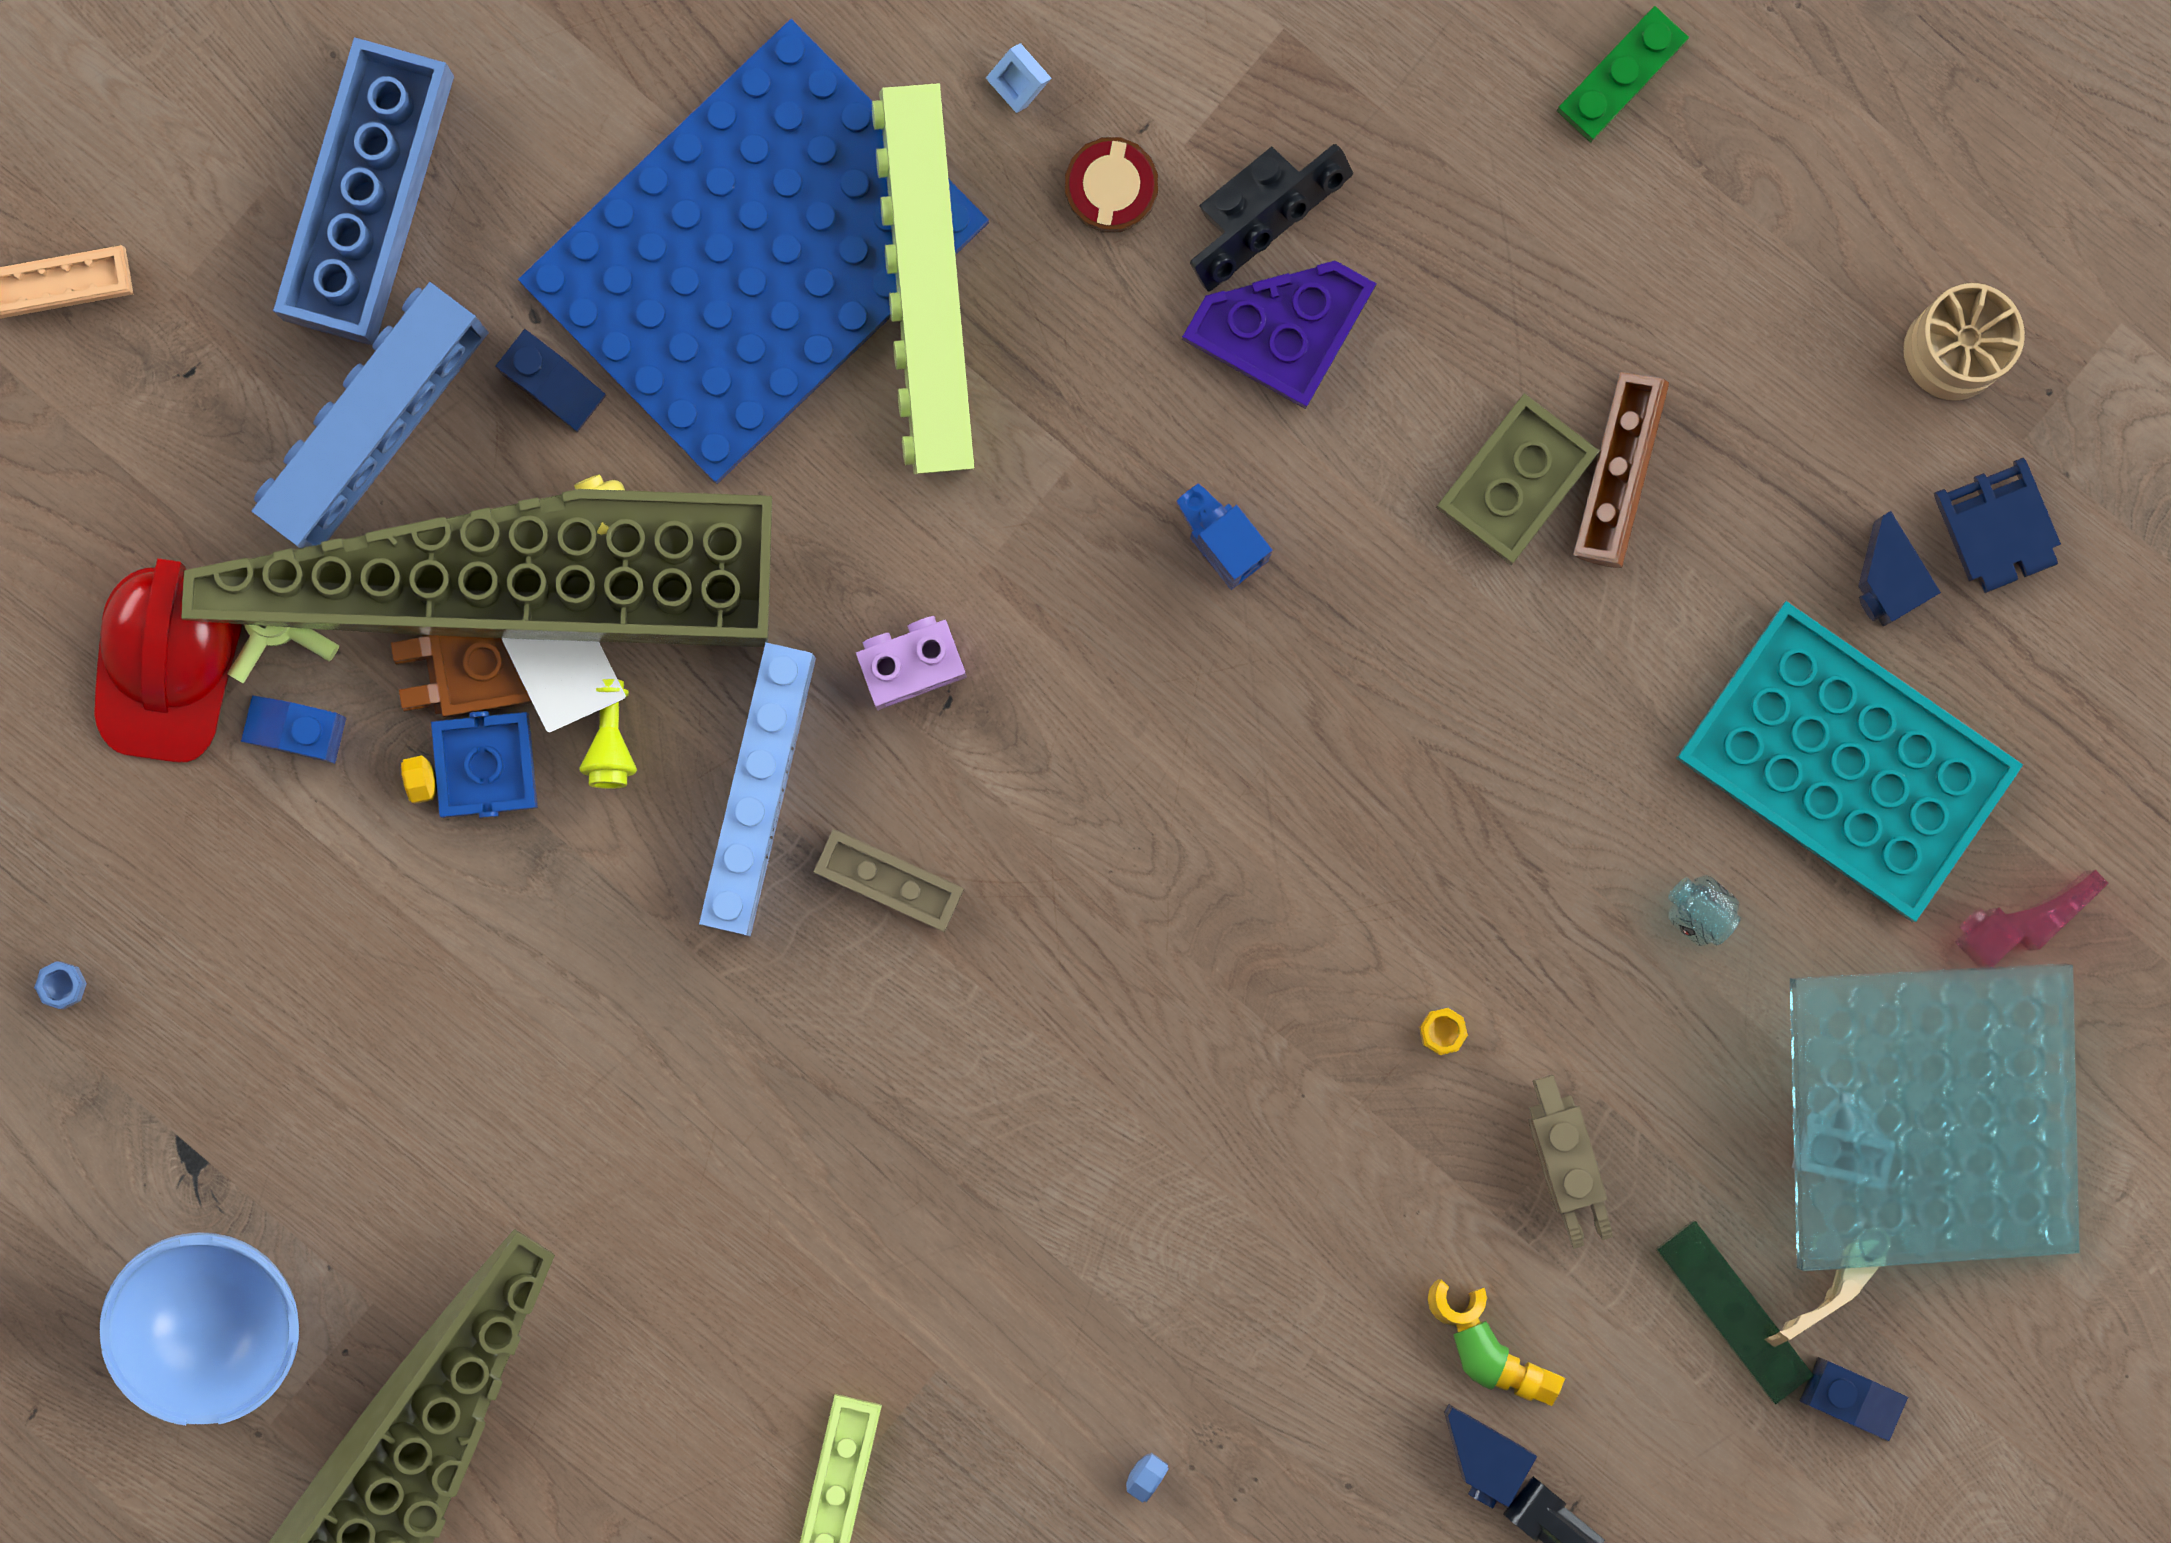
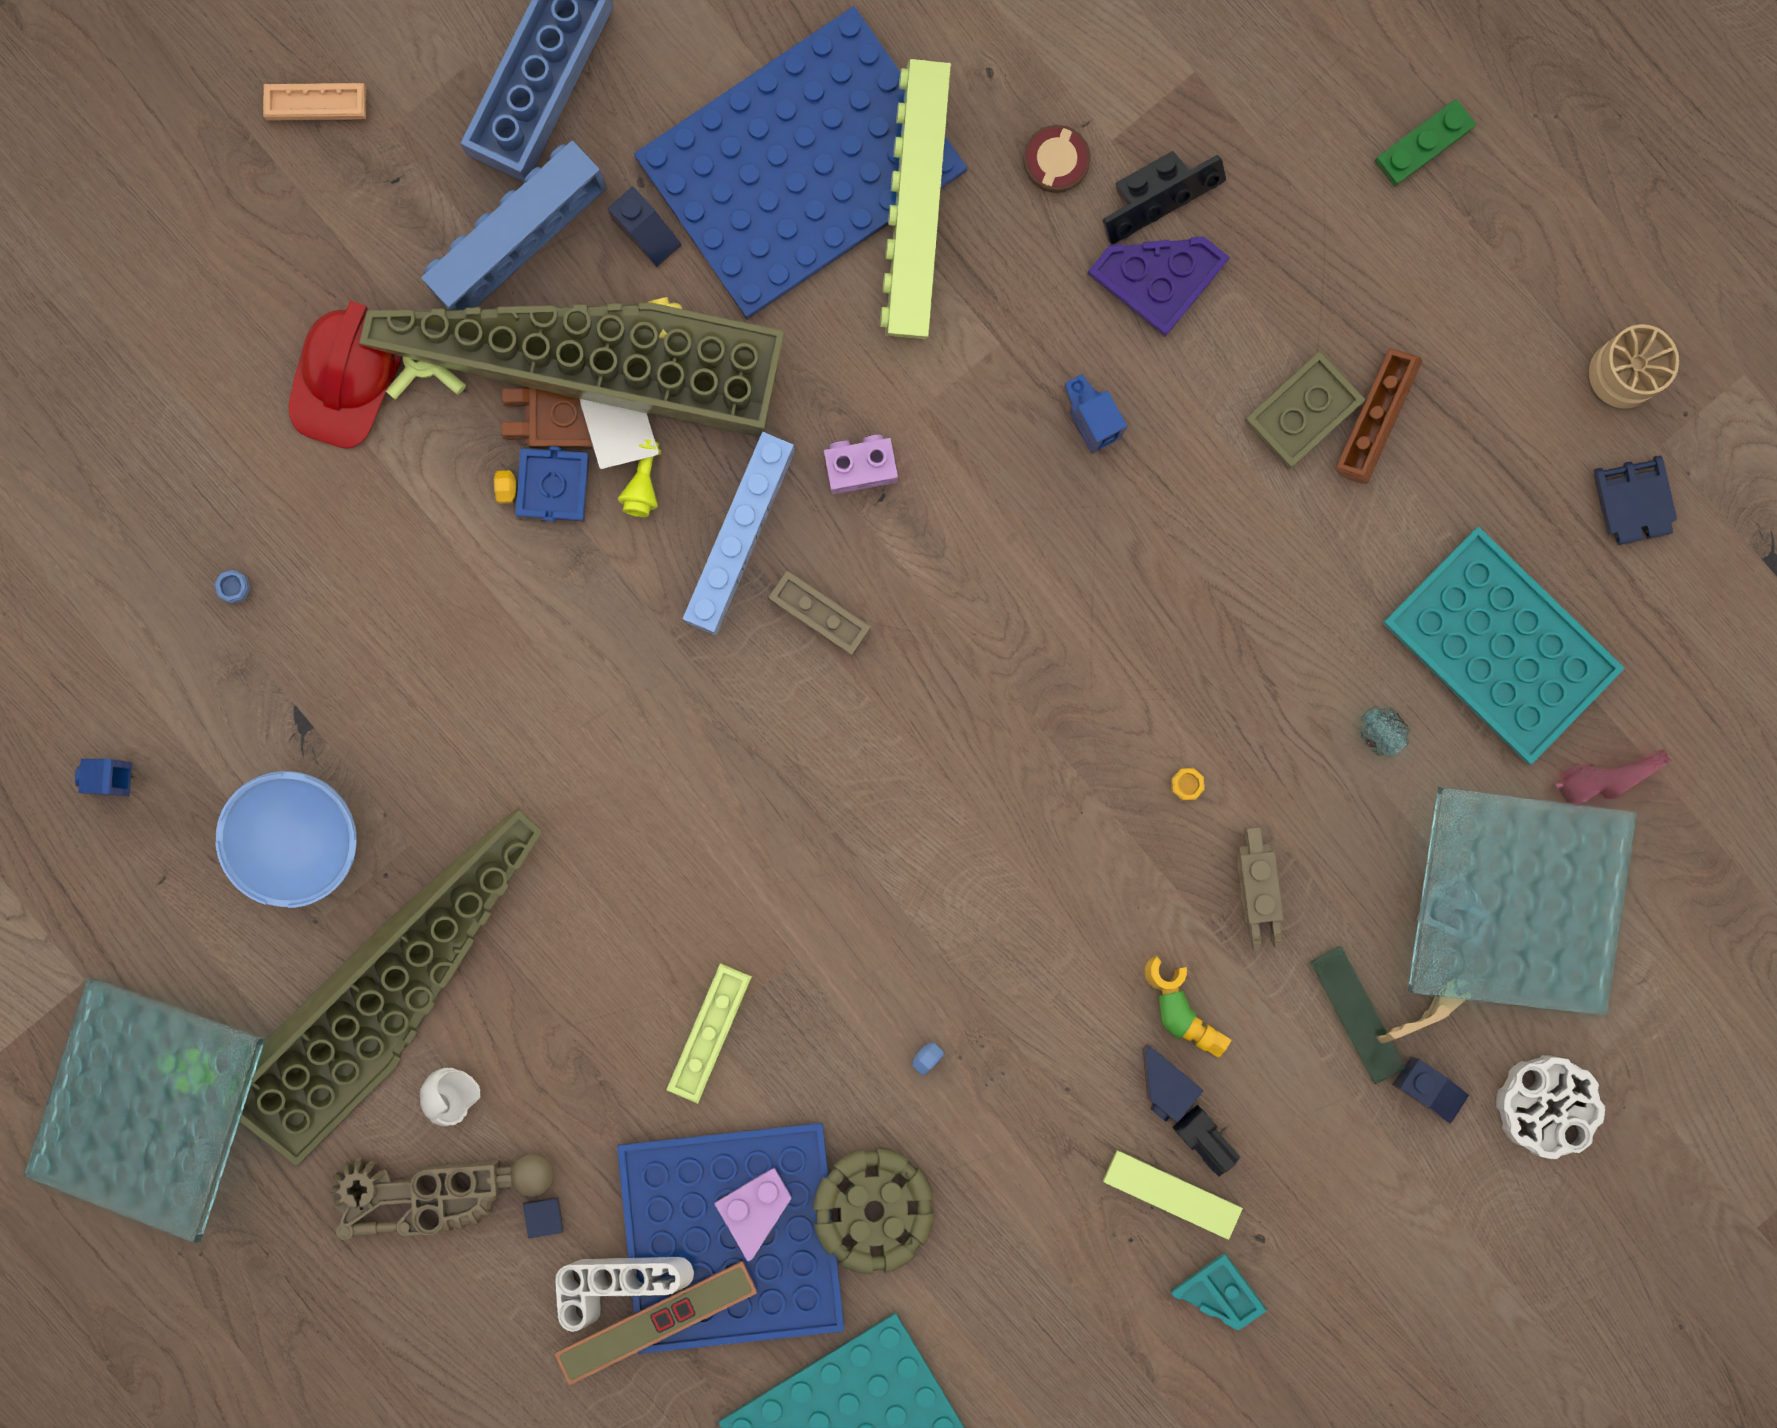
camera: 10 degrees right, 0 degrees up
blue slope [241,695,346,764] -> none
light blue plate [986,43,1052,113] -> none
dark blue slope [1858,511,1941,627] -> none
none -> white connector [1496,1055,1605,1159]

